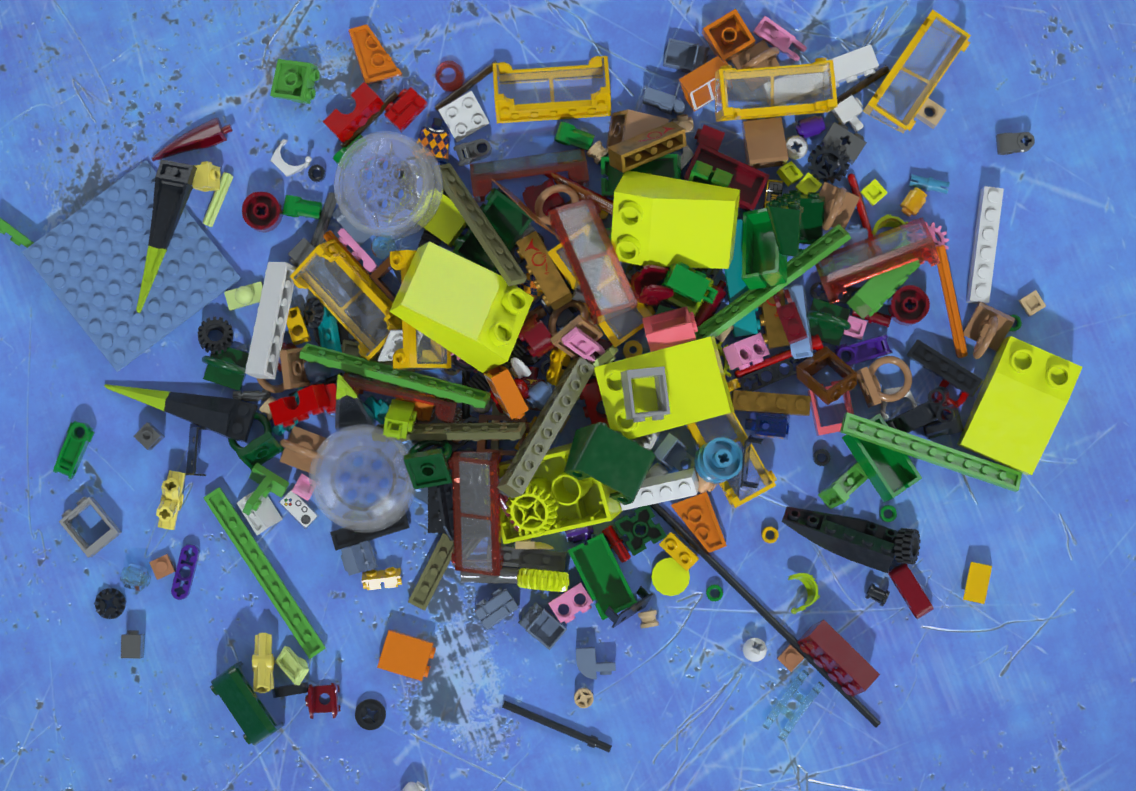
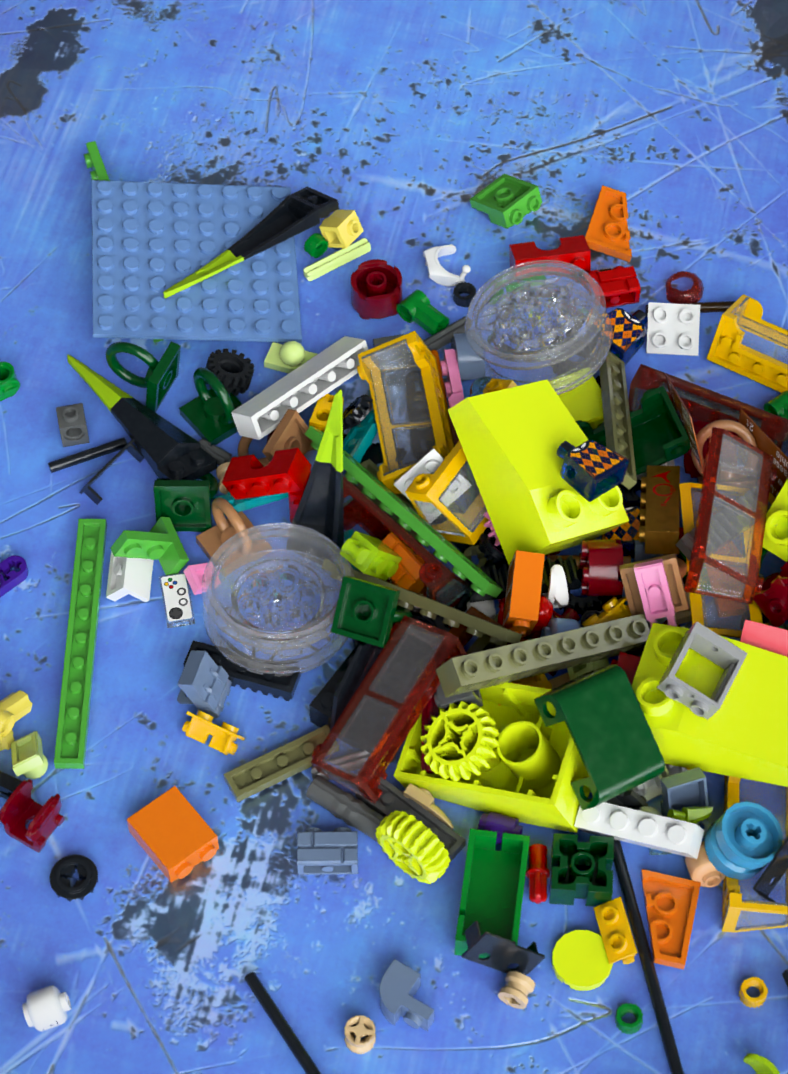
camera: 35 degrees right, 30 degrees down
dark red piece [151,117,233,161] -> none
light yellow piece [156,470,186,530] -> none
dark grey piece [453,139,492,166] -> none
sand blue piece [518,602,567,650] -> none
bright pink brick [548,582,593,624] -> none
none -> black bar [48,438,127,473]
none -> dark green tile [105,342,181,413]
none -> green axle [304,233,329,258]
none -> torso [557,440,629,502]
none -> lime bar [667,806,713,824]

